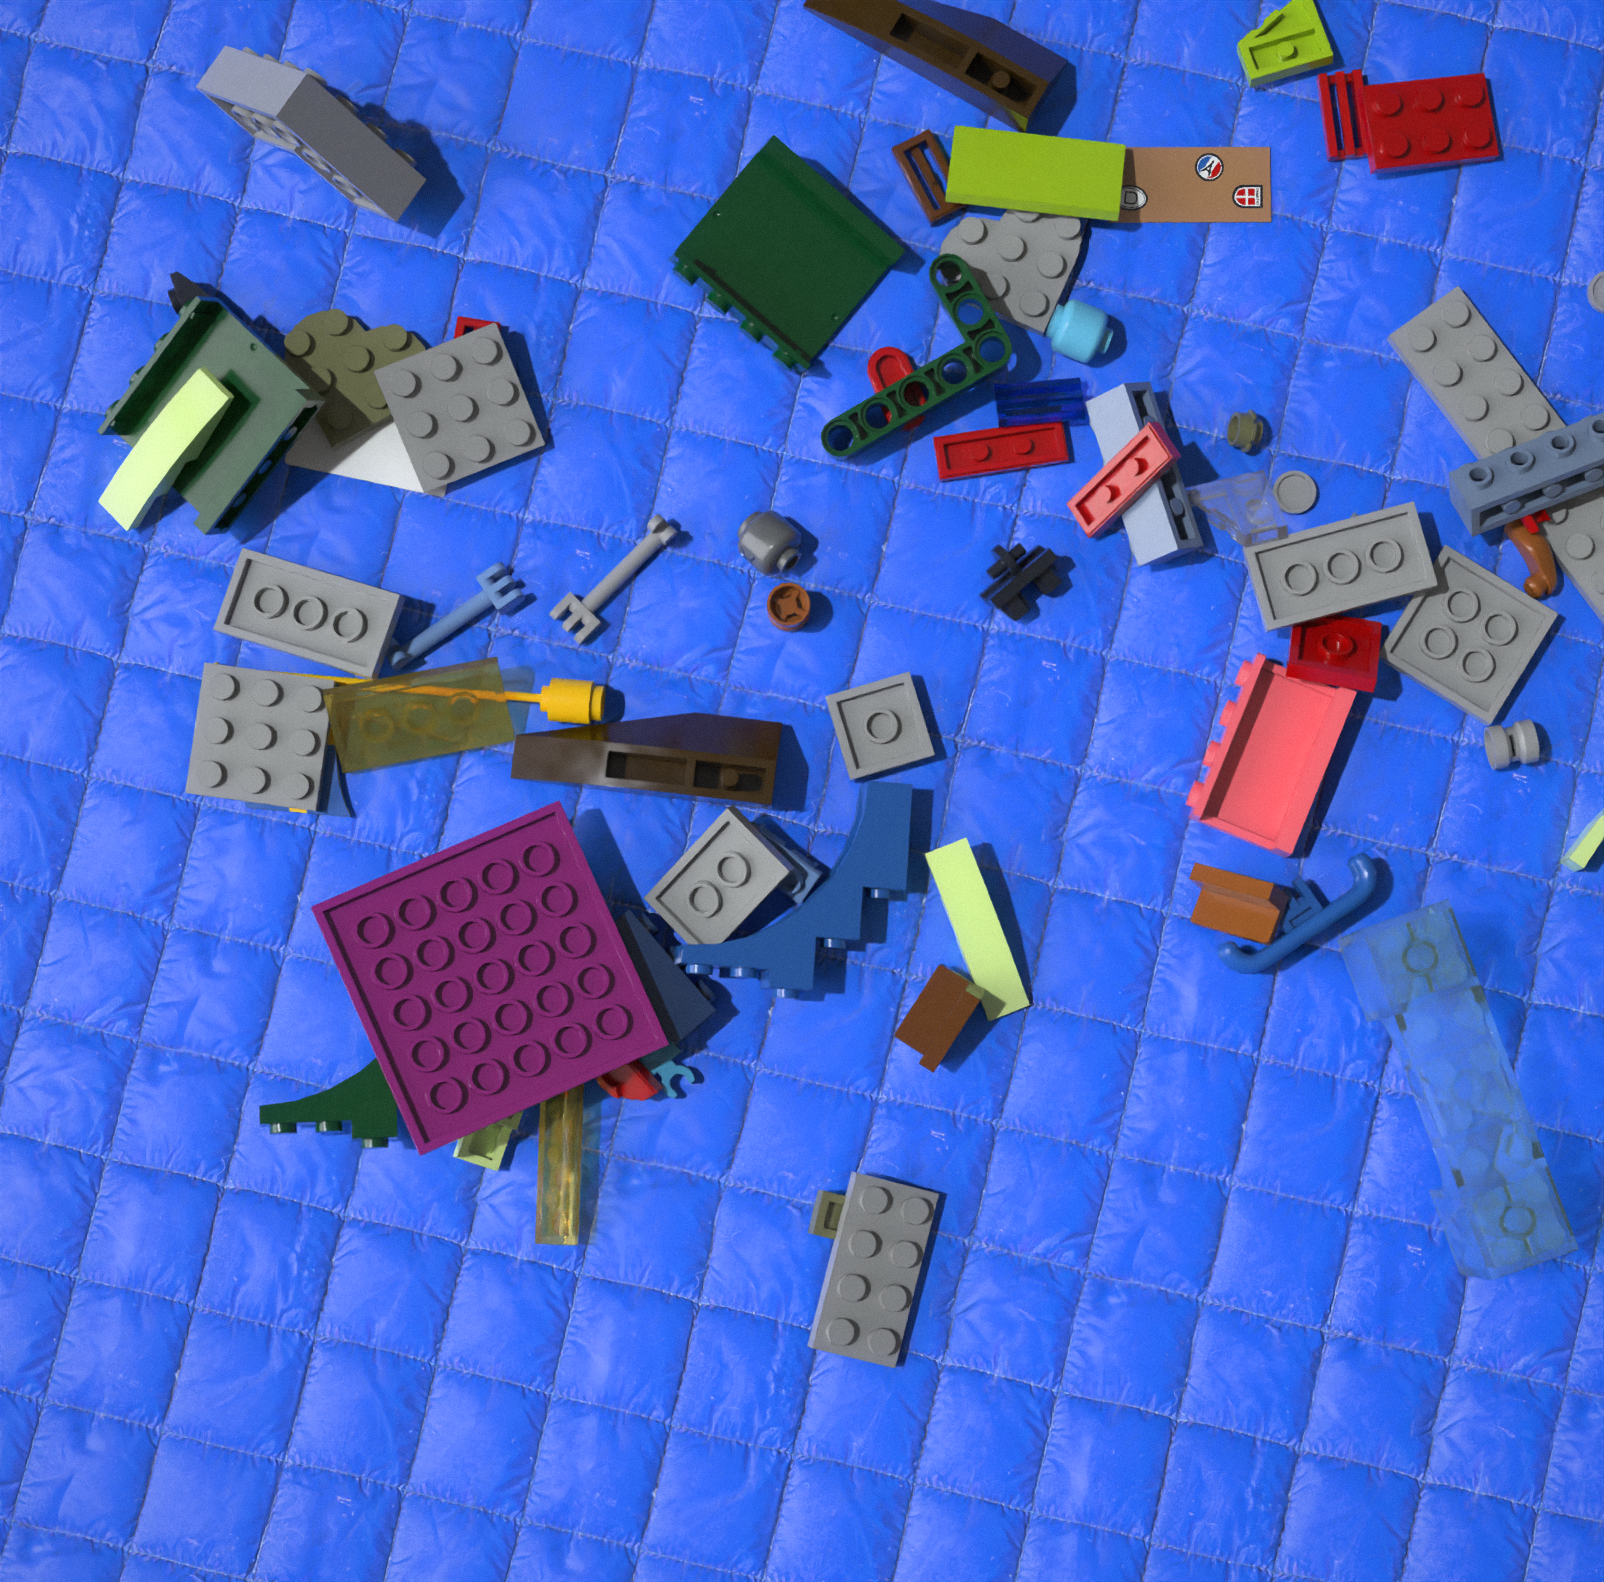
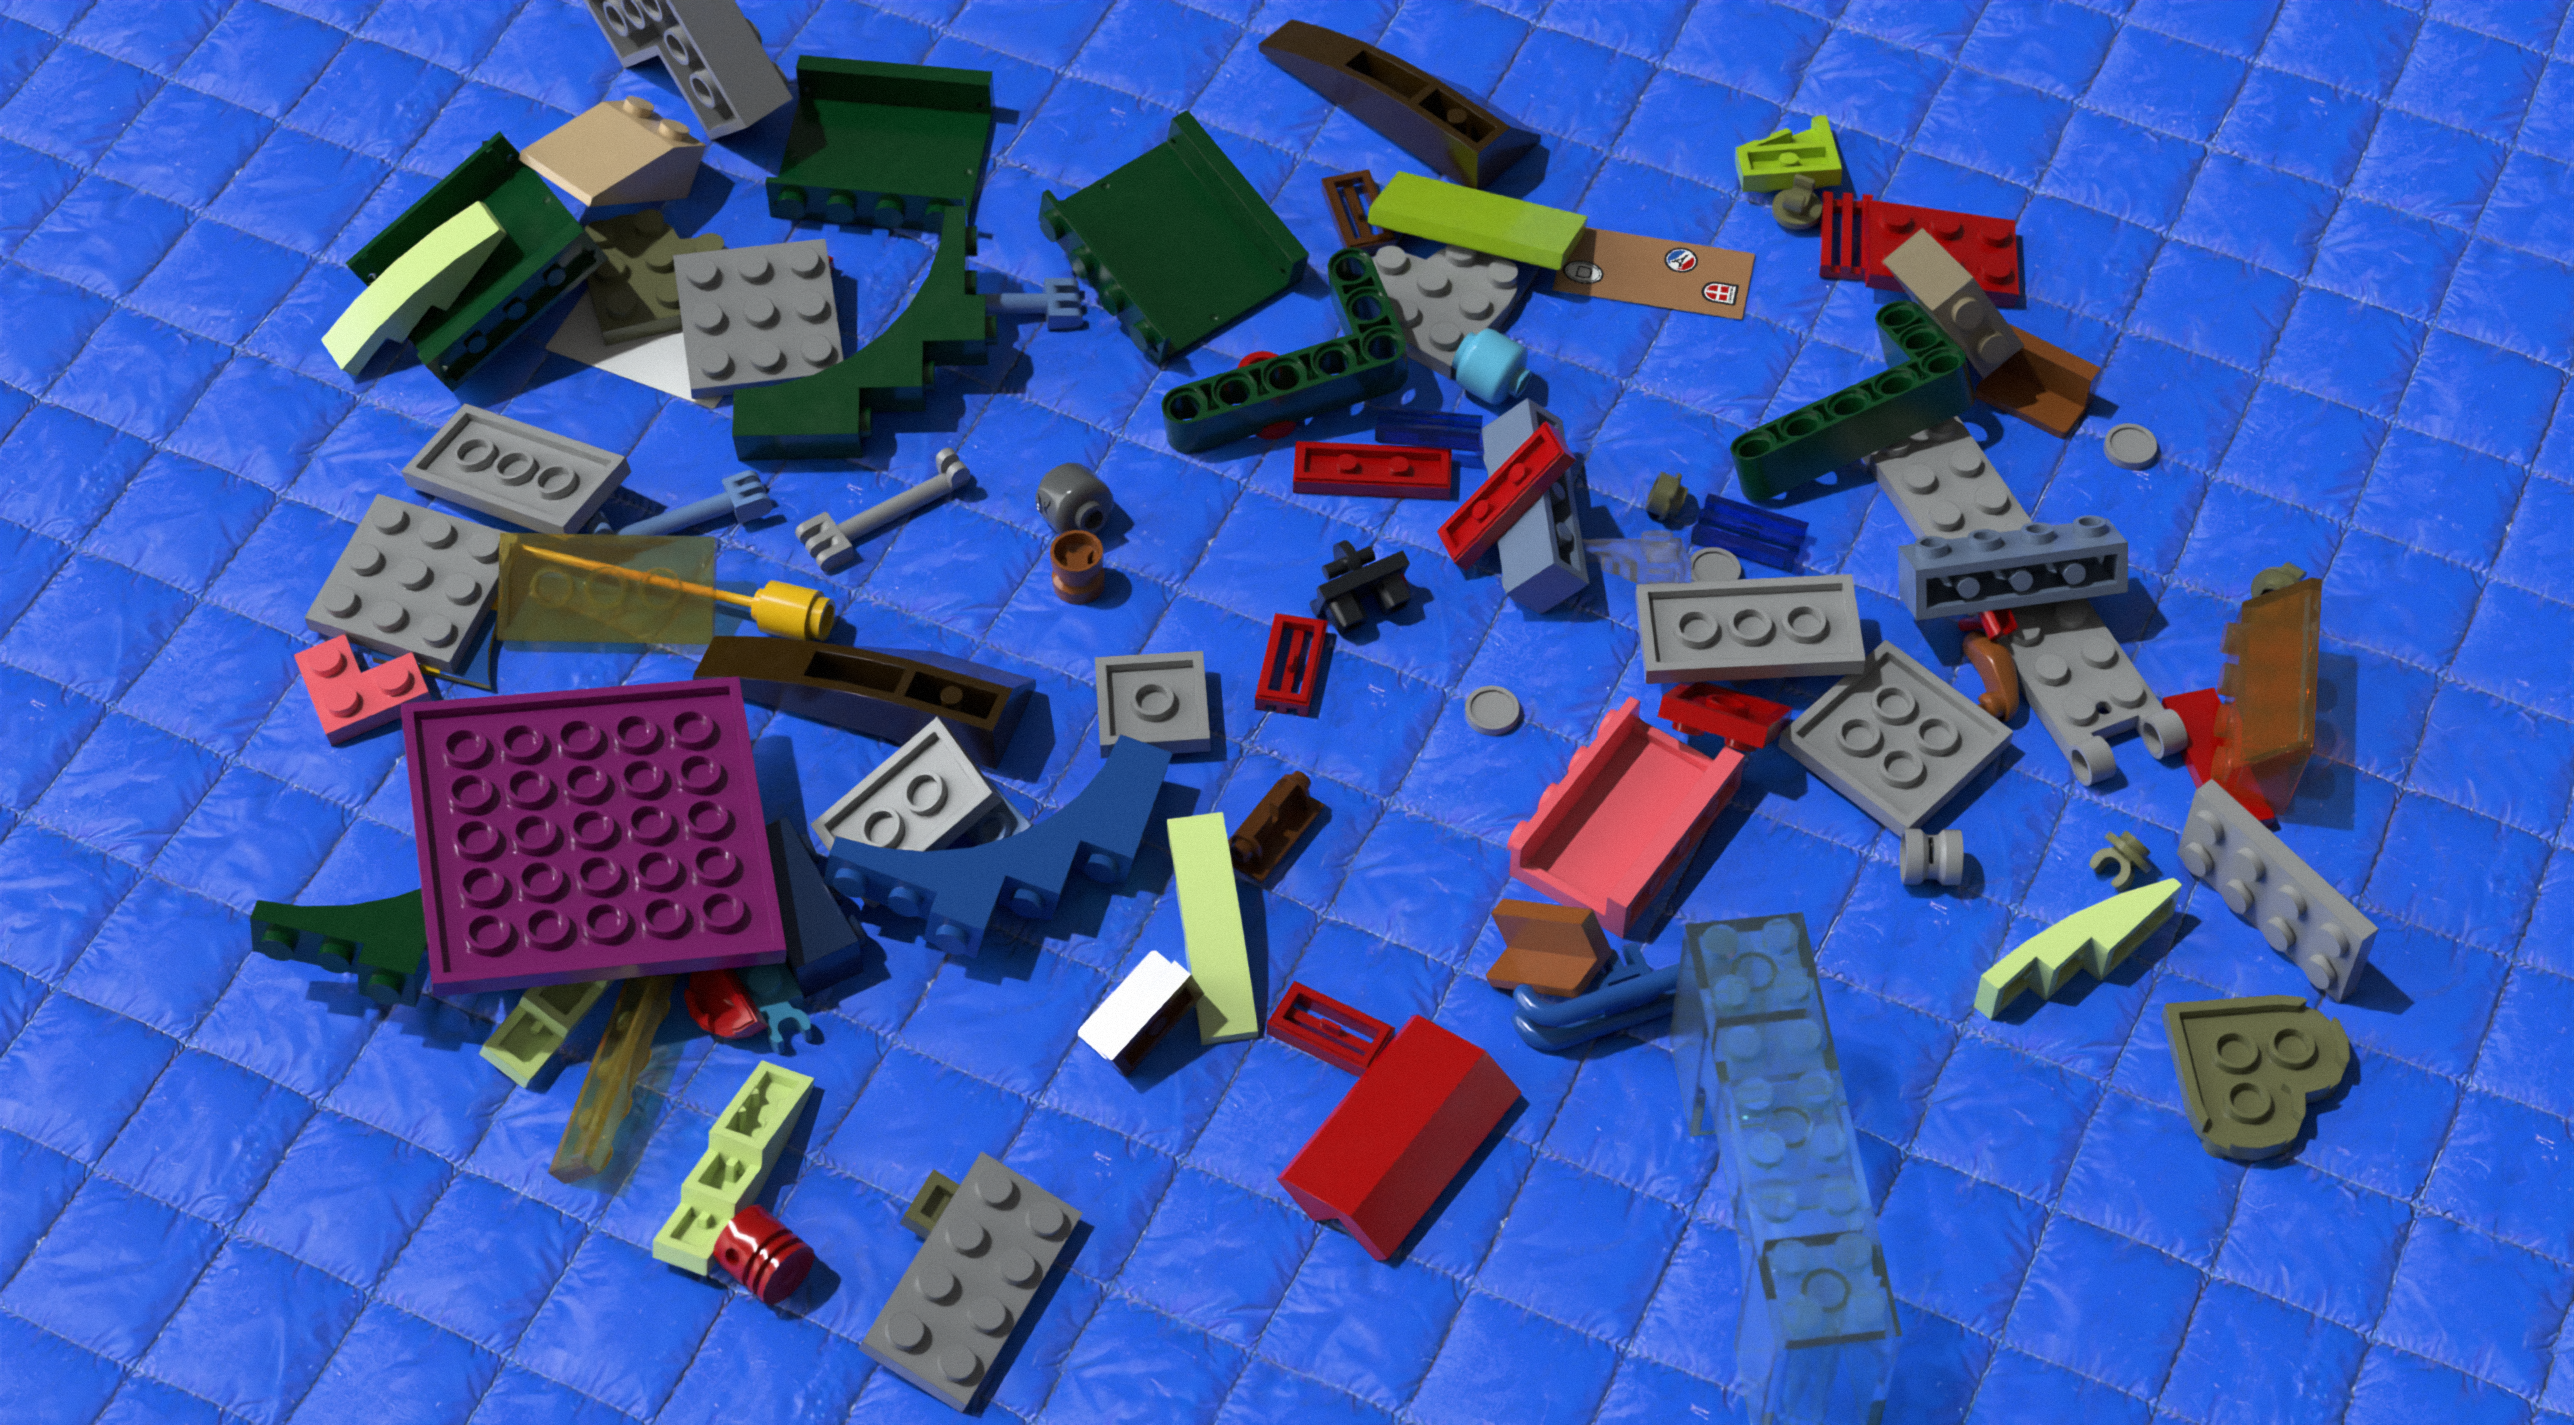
camera: 10 degrees right, 30 degrees down
none -> coral plate [294,634,433,746]
none -> tan slope [518,96,706,207]
none -> yellowish green slope [653,1060,814,1277]
none -> red piece [712,1204,815,1305]
none -> dark green arch [732,206,998,461]
none -> dark green panel [765,55,995,232]
none -> medium blue hinge [907,278,1083,329]
none -> reddish brown hinge [1228,771,1325,884]
none -> red tile [1255,613,1328,717]
none -> red tile [1267,981,1395,1078]
none -> red slope [1276,1015,1522,1261]
none -> light grey piece [1465,685,1519,736]
none -> clear blue tile [1691,493,1809,573]
none -> dark green beam [1730,300,1975,500]
none -> olive plate [1772,173,1822,230]
none -> dark tan brick [1883,228,2024,379]
none -> dark orange panel [1975,324,2101,439]

